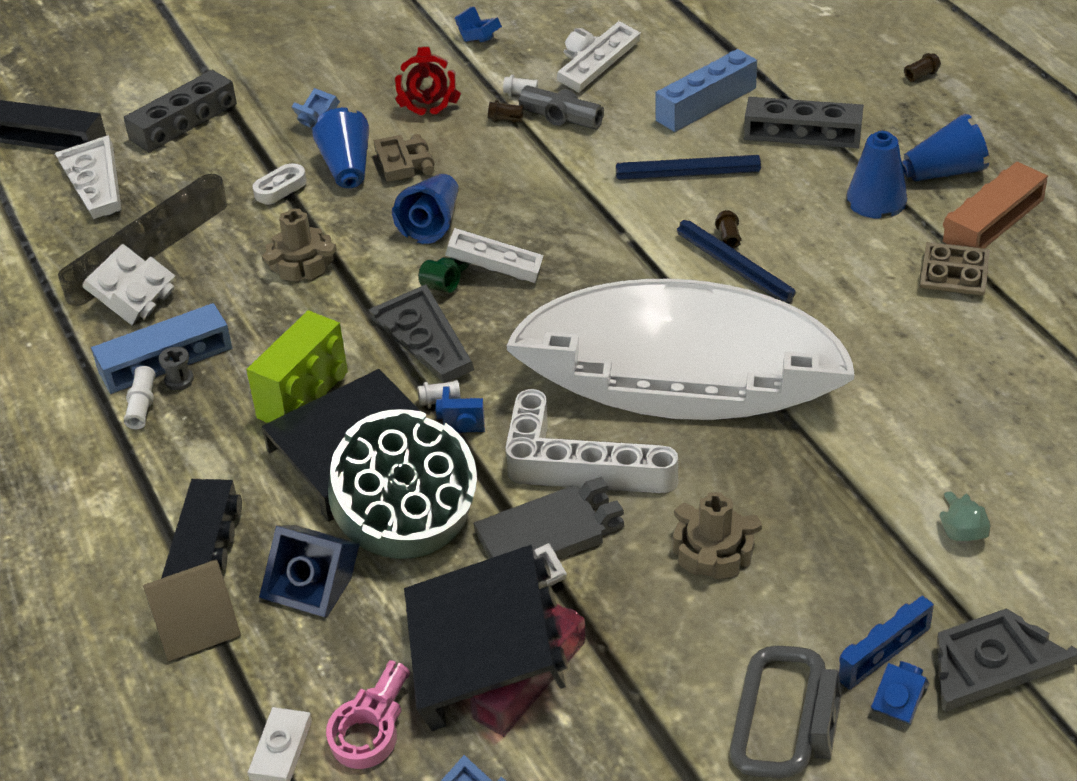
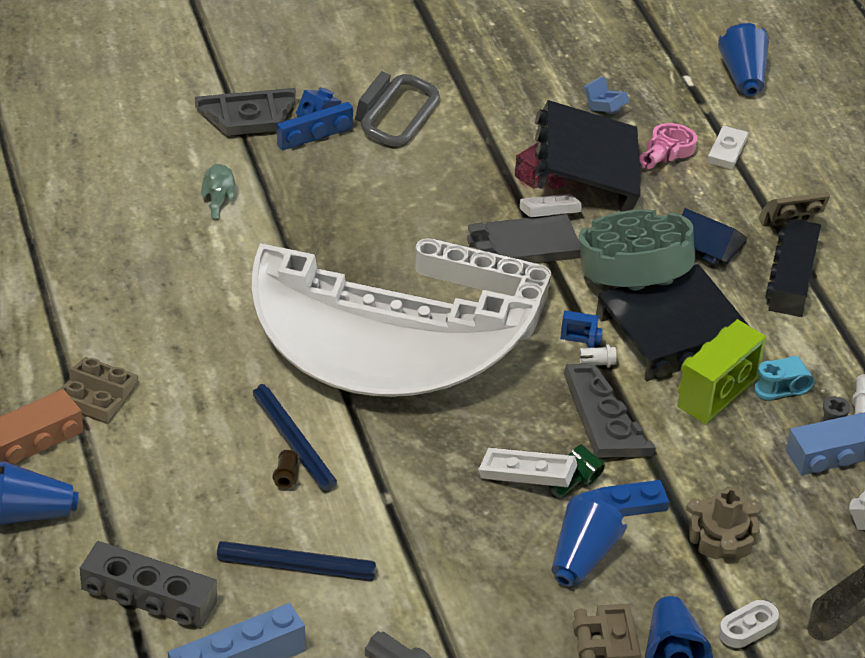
camera: 175 degrees left, 0 degrees up
dark tan piece [673,492,762,579] -> none
blue cone [846,131,907,219] -> none
none -> blue hinge [581,480,669,517]
none -> medium azure piece [754,356,815,400]

